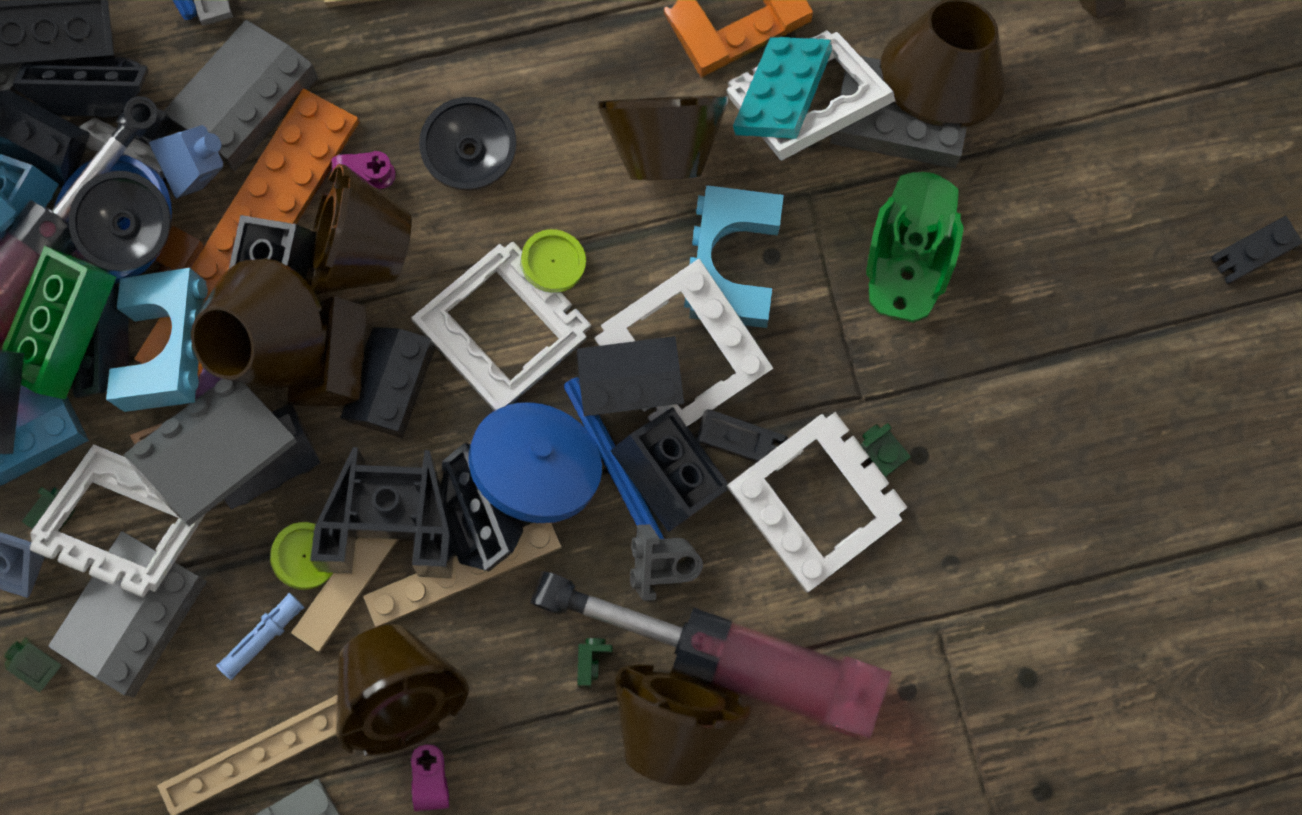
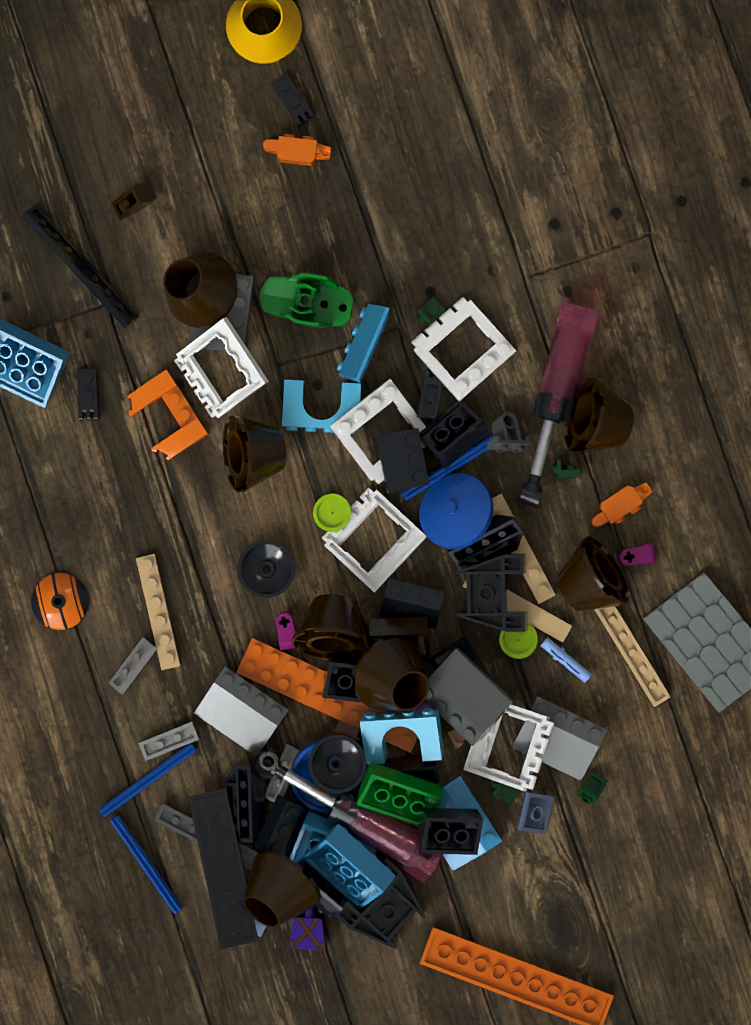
camera: 80 degrees left, 10 degrees up
medium blue torso [149,125,223,199] -> none
teal plate [733,37,833,139] -> none
none -> orange hinge [263,134,331,166]
none -> dark azure slope [337,304,390,384]
none -> orange hinge [591,483,652,527]

